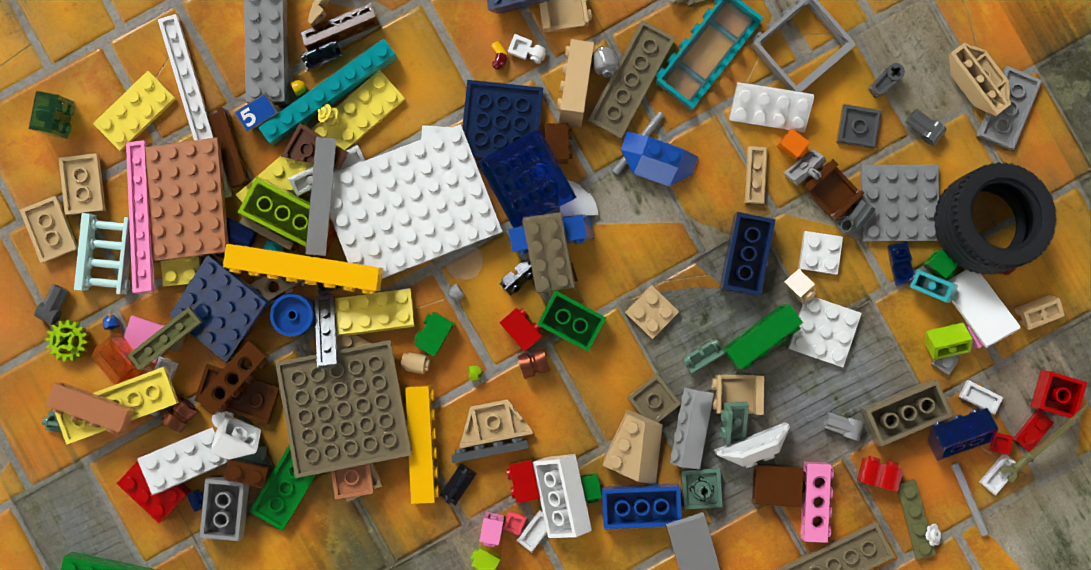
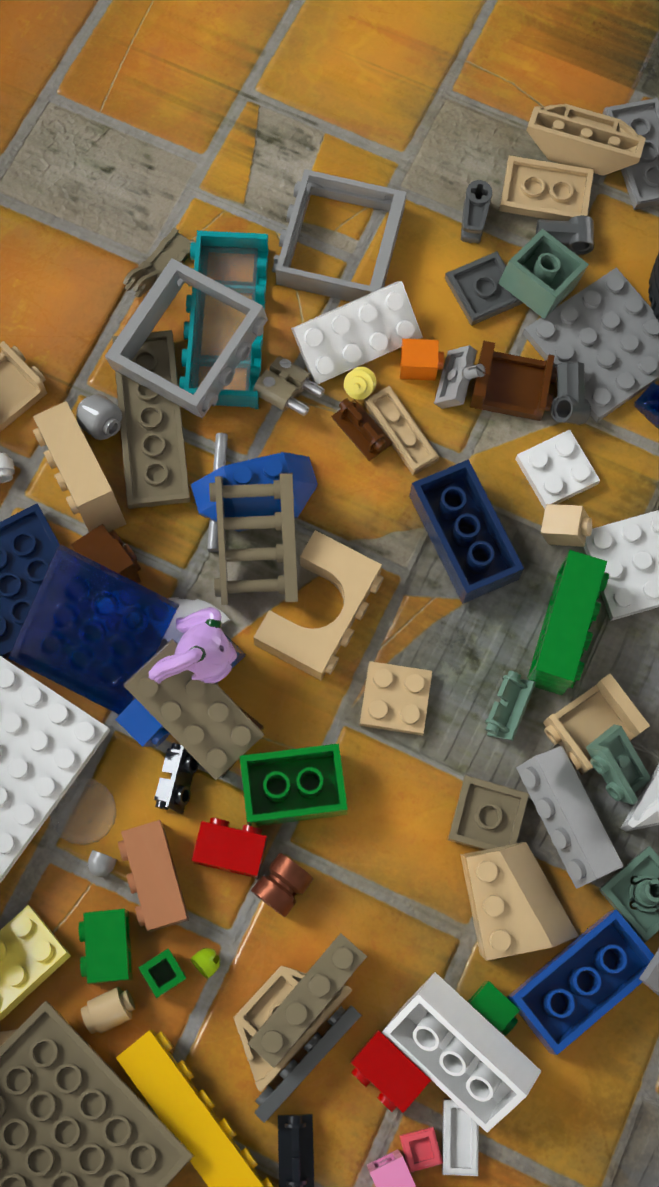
camera: 40 degrees left, 15 degrees down
none -> light grey window [105,258,268,419]
none -> nougat brick [118,820,189,932]
none -> green brick [138,948,187,998]
none -> lavender hair [148,607,237,684]
none -> dark tan fence [209,473,298,605]
none -> dark tan brick [247,933,367,1068]
none -> dark tan piece [253,356,325,416]
none -> tan arch [253,530,384,680]
none -> reddish brown hinge [331,398,393,461]
none -> light yellow wheel [344,367,377,400]
none -> sand green brick [498,229,589,319]
none -> tan plate [499,155,594,221]

